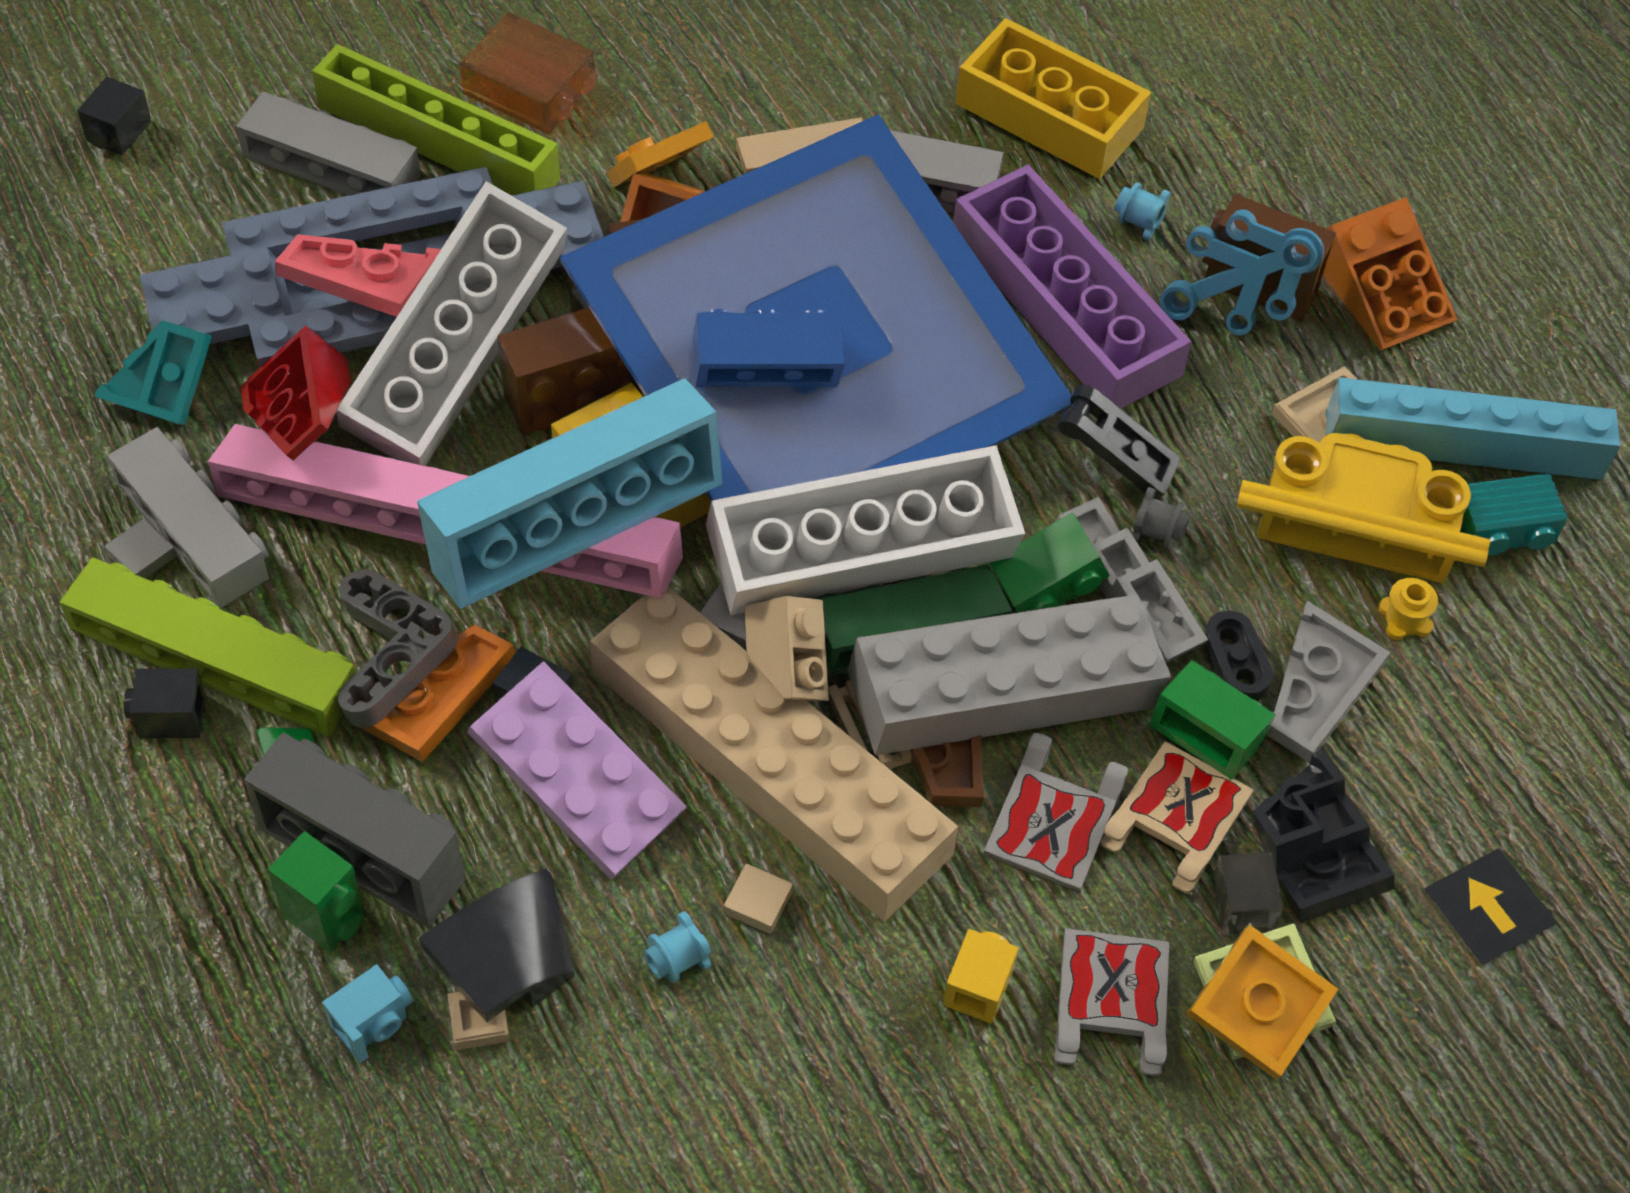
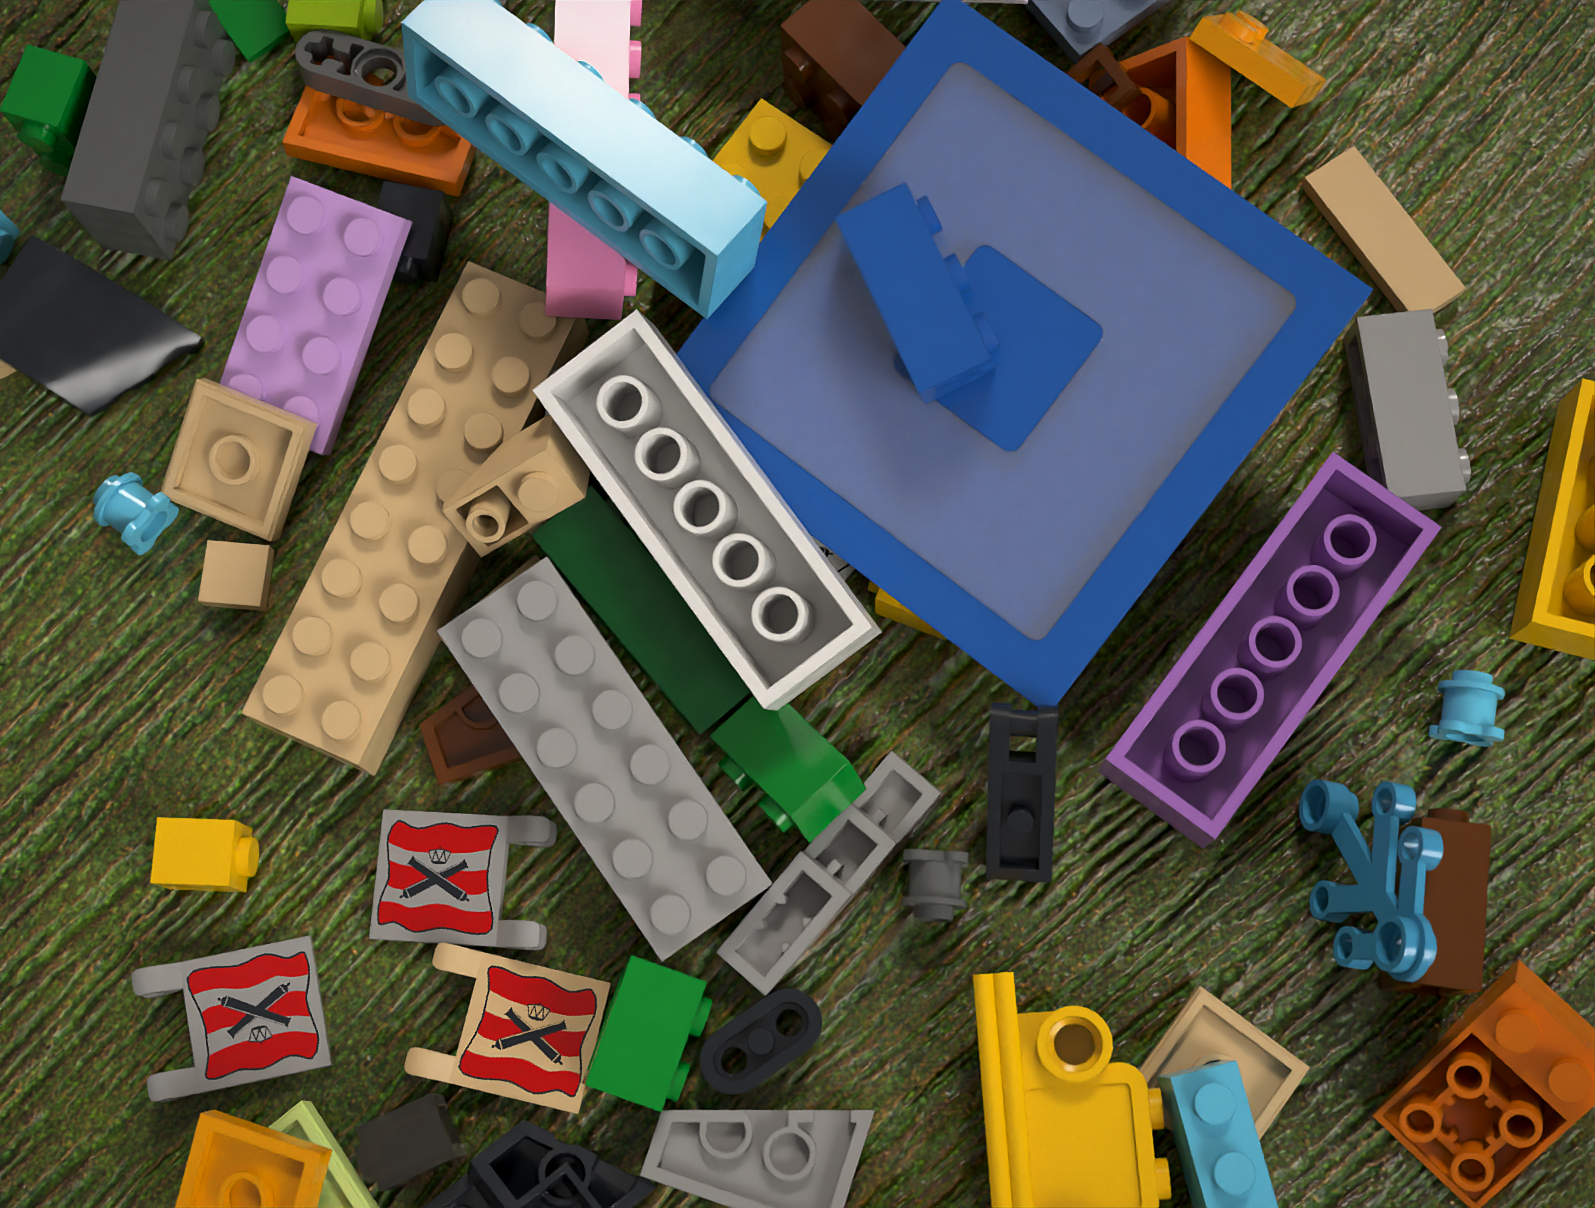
camera: 80 degrees right, 20 degrees up
none -> tan tile [160,378,318,541]

